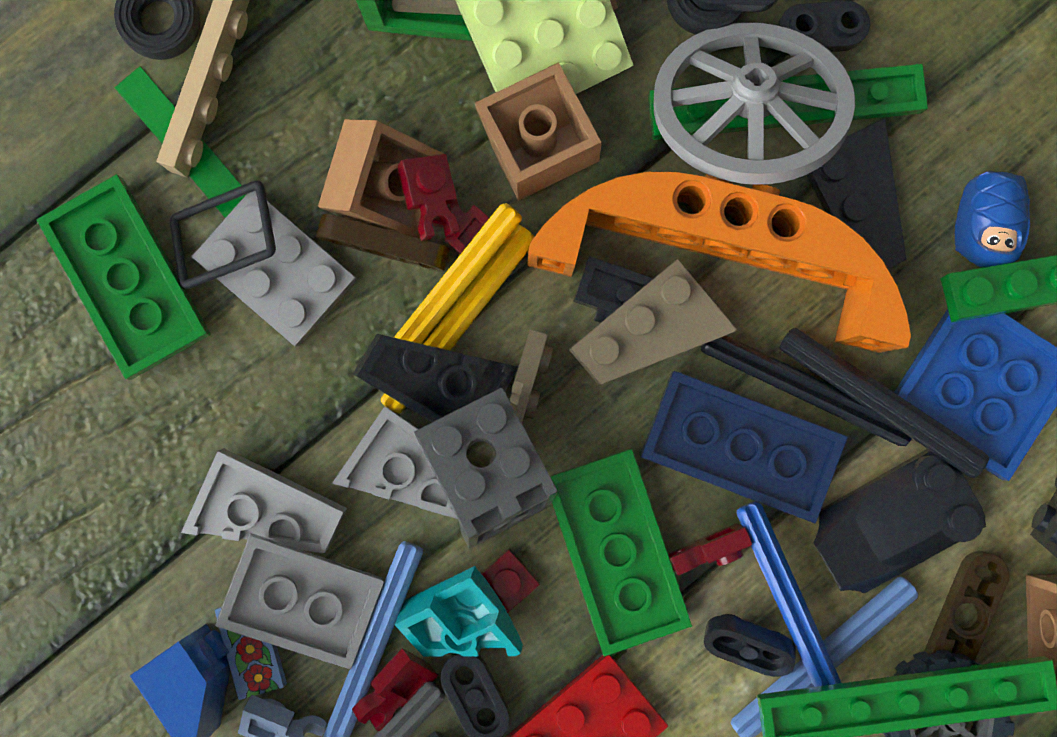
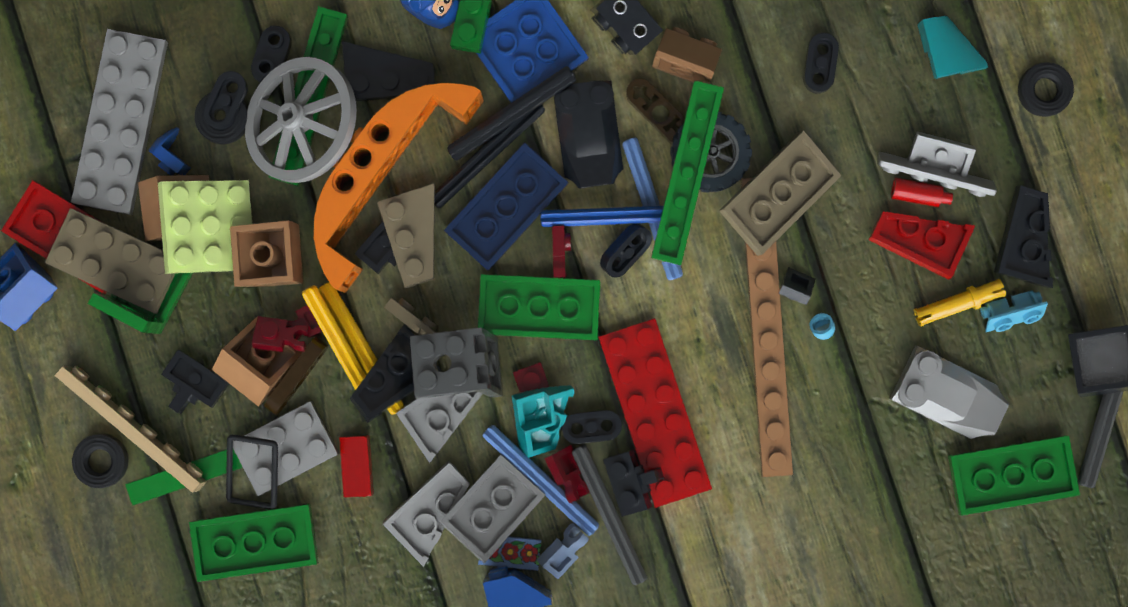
camera: 65 degrees left, 0 degrees up
none -> black hinge [161,349,229,414]
none -> red slope [339,435,374,497]

